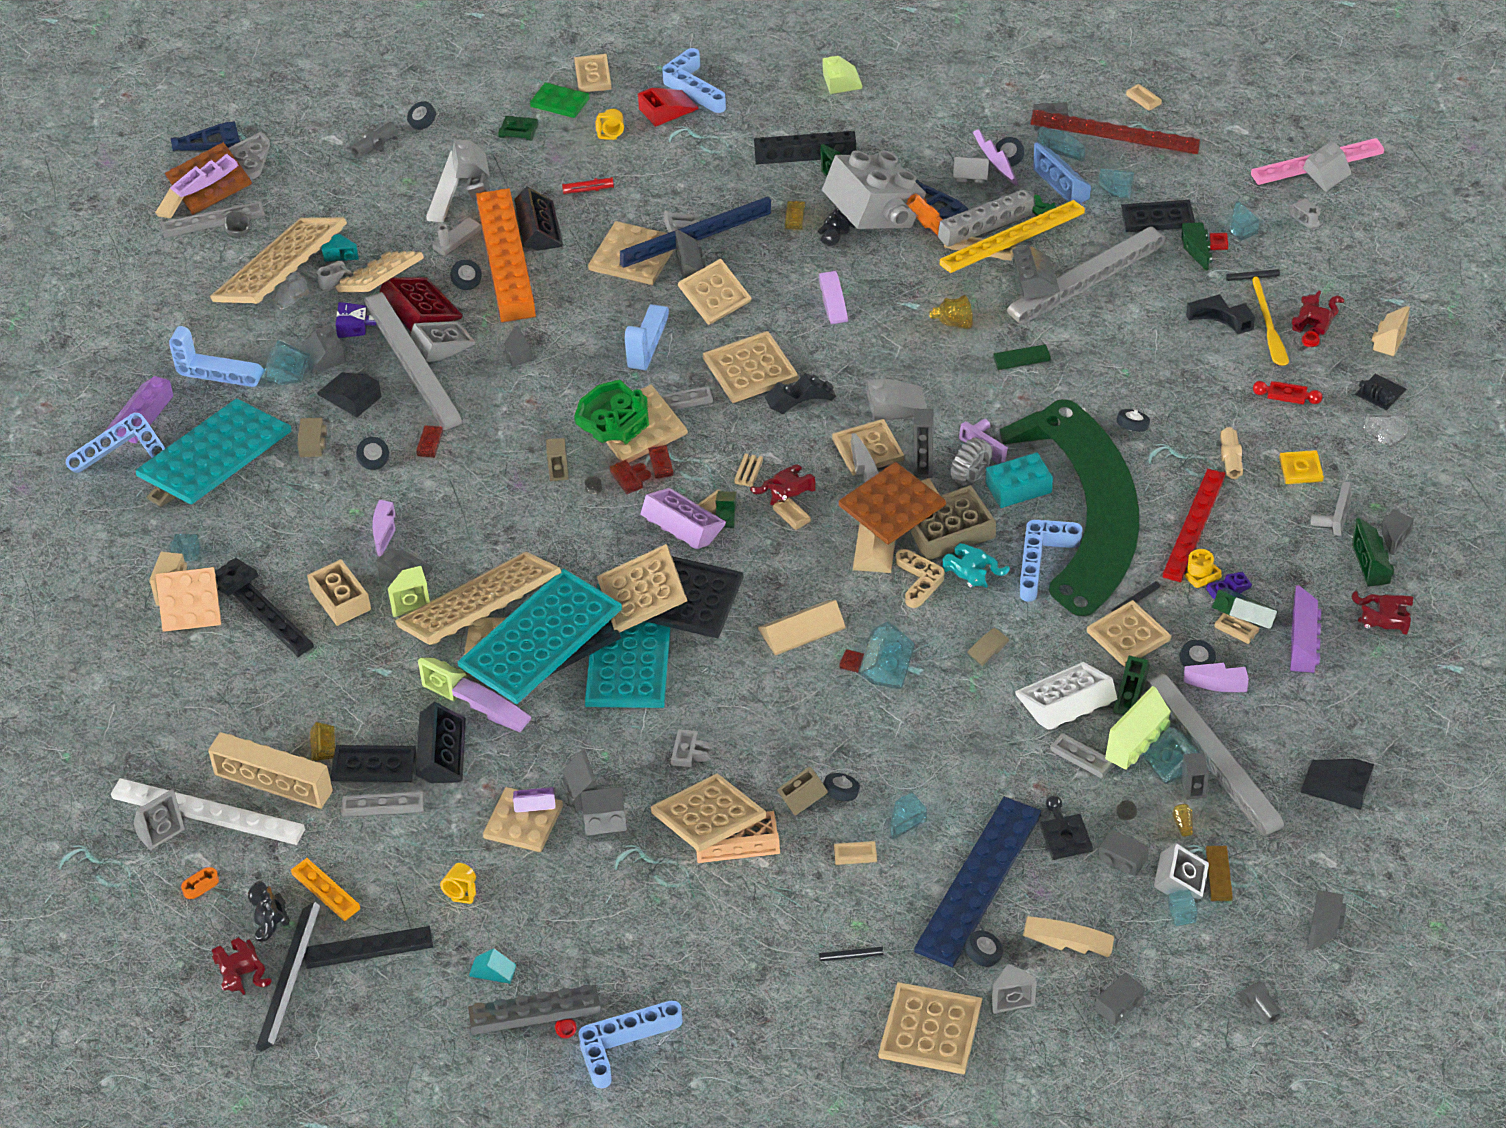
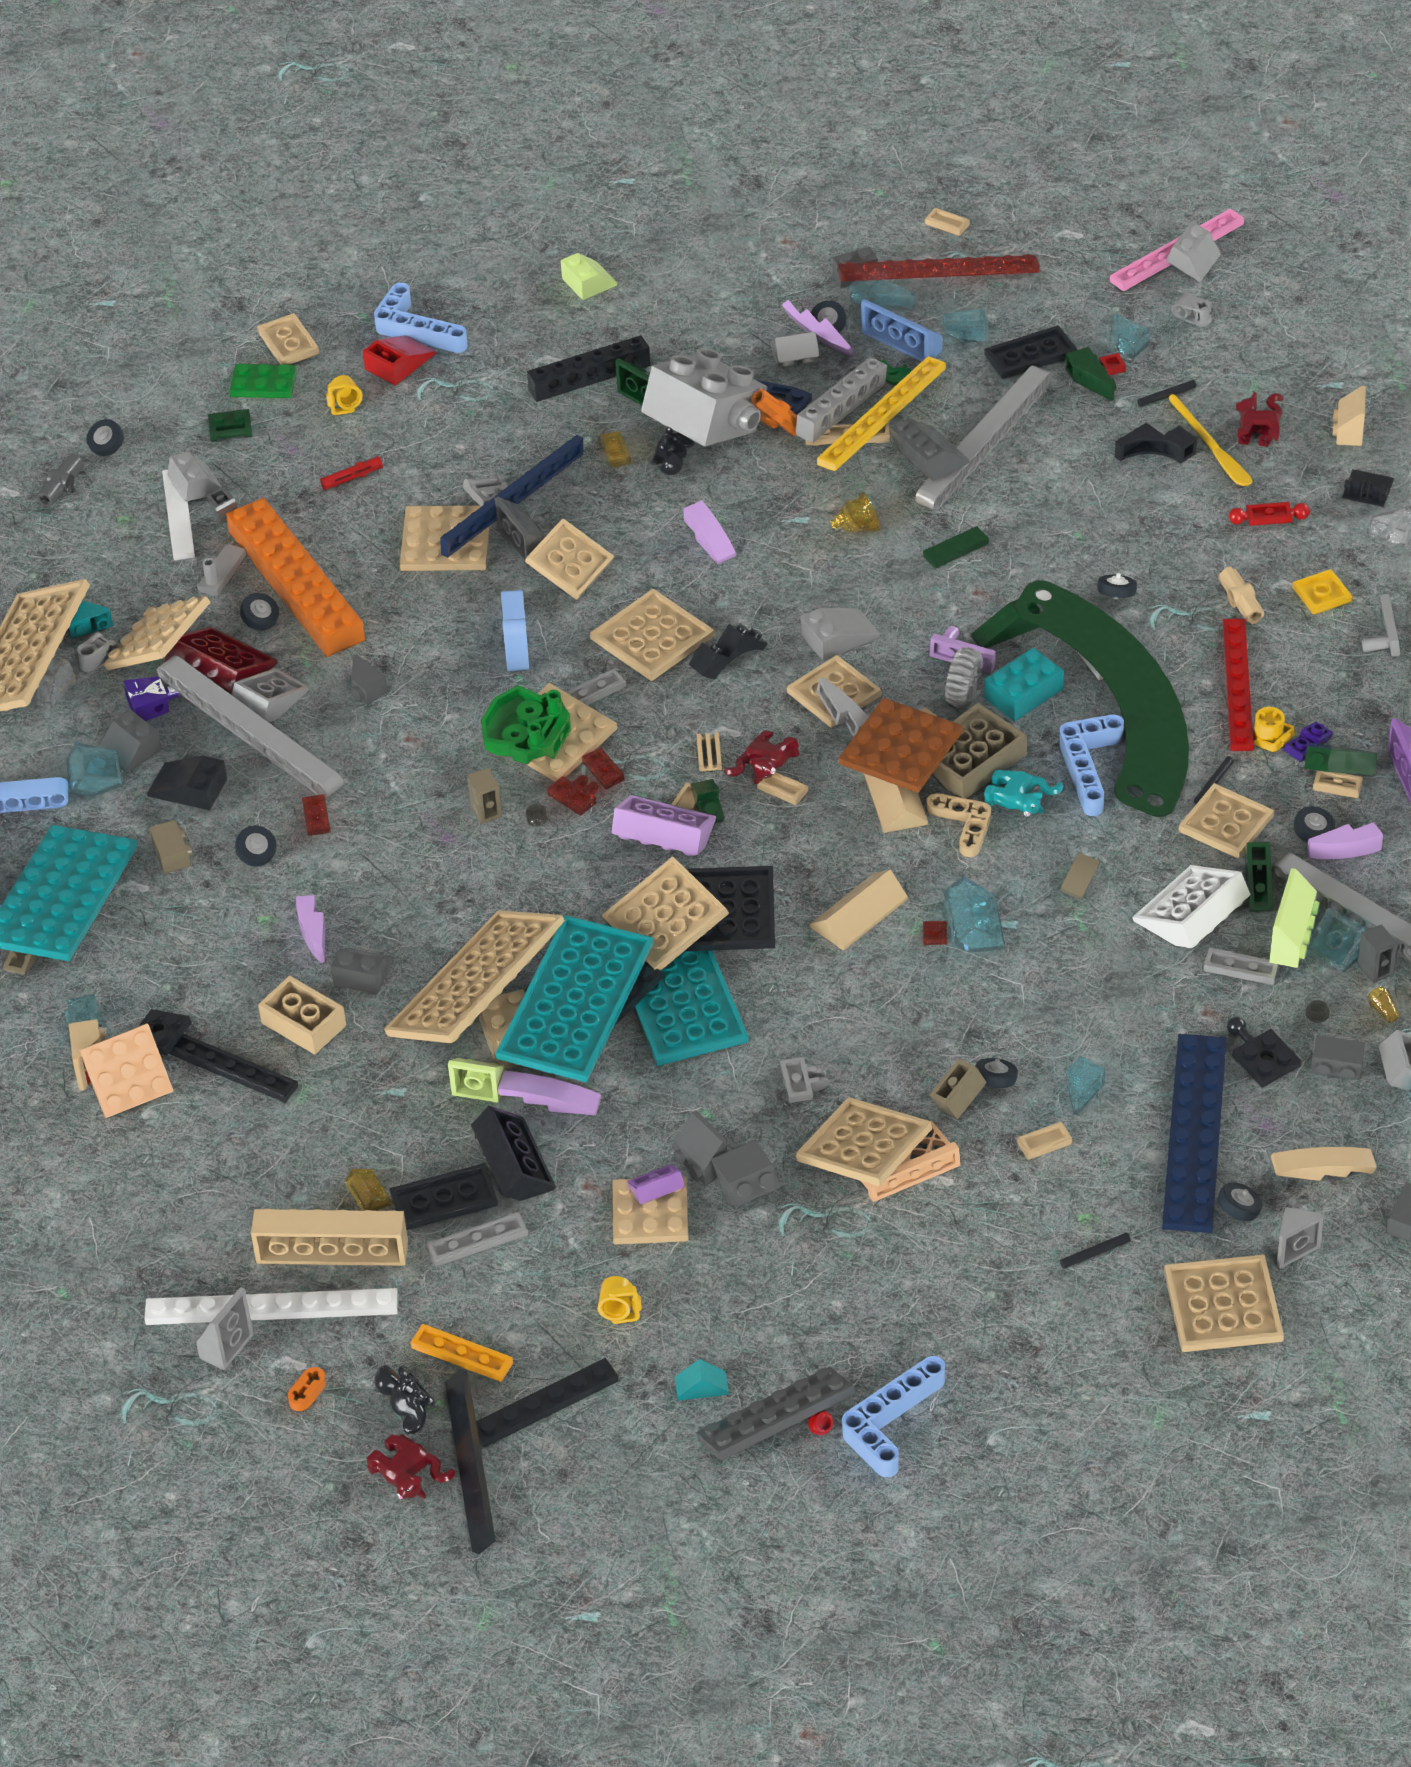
camera: 20 degrees left, 0 degrees up
yellowish green slope [388,566,430,617] -> none
black slope [514,186,563,251] -> none
dark grey brick [913,408,934,478] -> none
red plate [1301,331,1320,347] -> none

